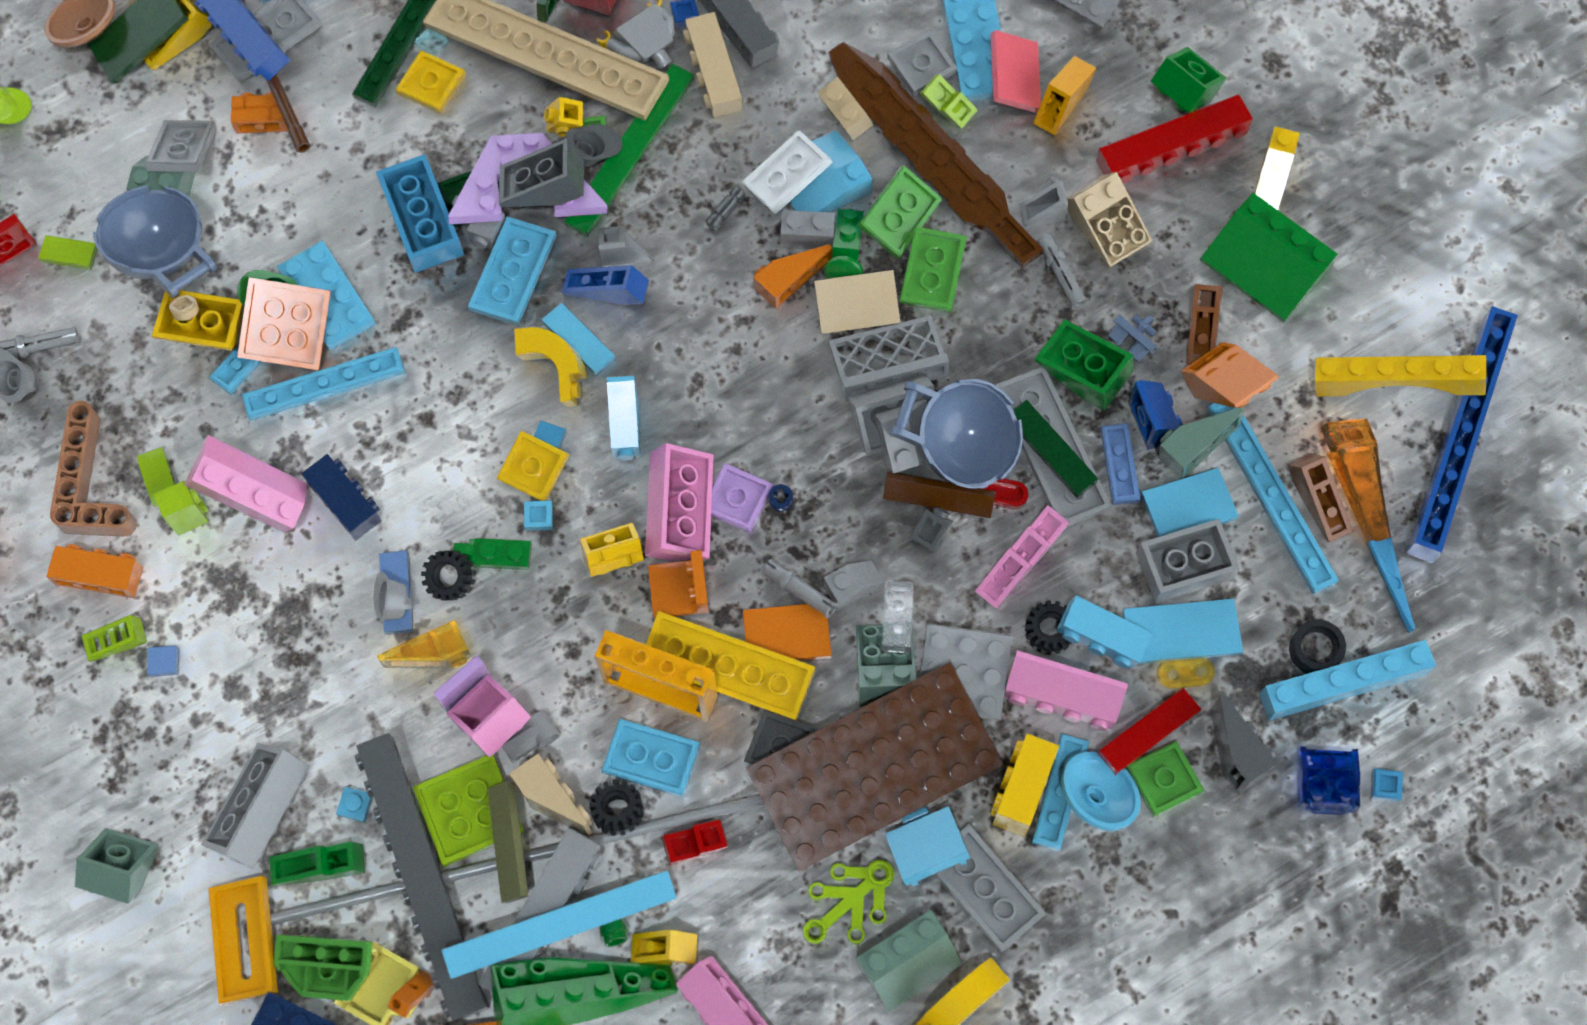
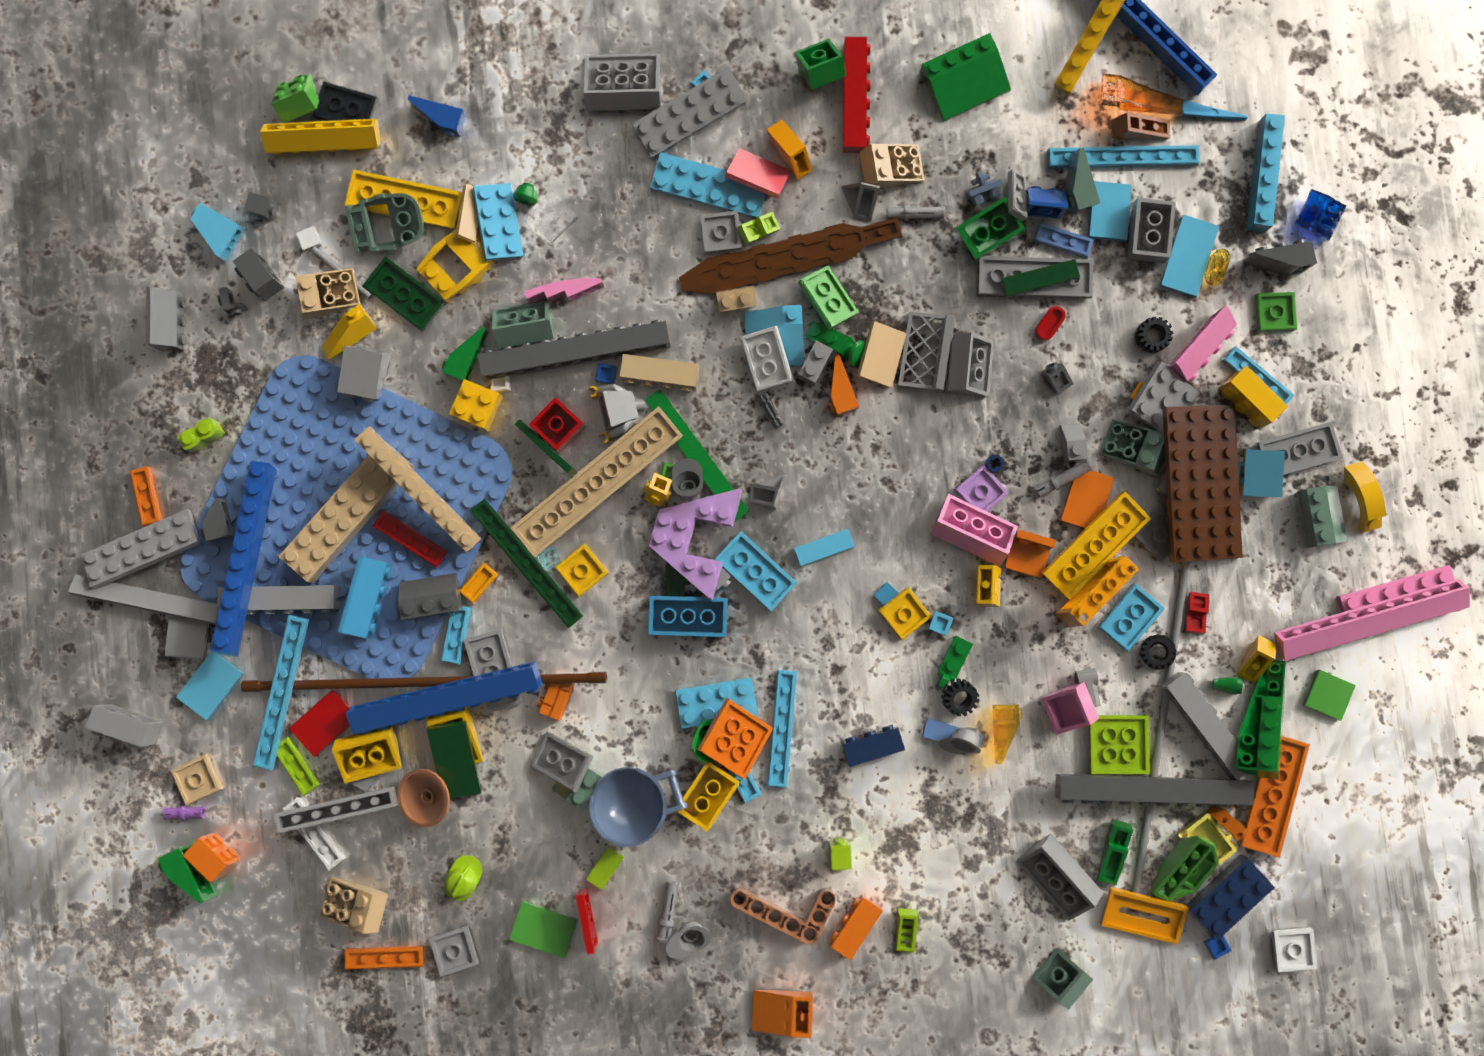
camera: 65 degrees left, 15 degrees up
lime slope [136,446,176,507] -> none
medium blue tile [147,646,179,677] -> none
tan tile [169,296,199,321] -> none
bright pink slope [184,435,308,533] -> none
medium azure plate [336,787,373,823] -> none
lavender tile [434,656,492,712] -> none
medium azure tile [441,870,677,979] -> none
olive tile [487,781,528,903] -> none
dark grey slope [499,138,584,207] -> none
tan slope [509,754,593,836] -> none
yellow arch [514,327,587,407] -> none
blue slope [562,265,649,305] -> none
slope [607,376,641,461] -> none
lime plant [803,860,894,945] -> none
light grey slope [874,399,927,473] -> none
clear tile [882,580,914,653] -> none
reddish brown tile [883,472,996,518] -> none
sand blue windscreen [890,379,1023,489] -> none
bright green tile [900,226,967,313] -> none
bright pink slope [975,505,1071,609] -> none
medium azure brick [1056,595,1152,668] -> none
medium azure dish [1061,752,1141,831] -> none
red tile [1097,688,1202,776] -> none
orange slope [1181,342,1279,408] -> none
dark orange slope [1186,284,1223,365] -> none
slope [1255,126,1300,210] -> none
black tyre [1289,619,1347,674] -> none
dark azure tile [1371,768,1403,802] -> none
none -> light grey tile [1008,169,1027,222]

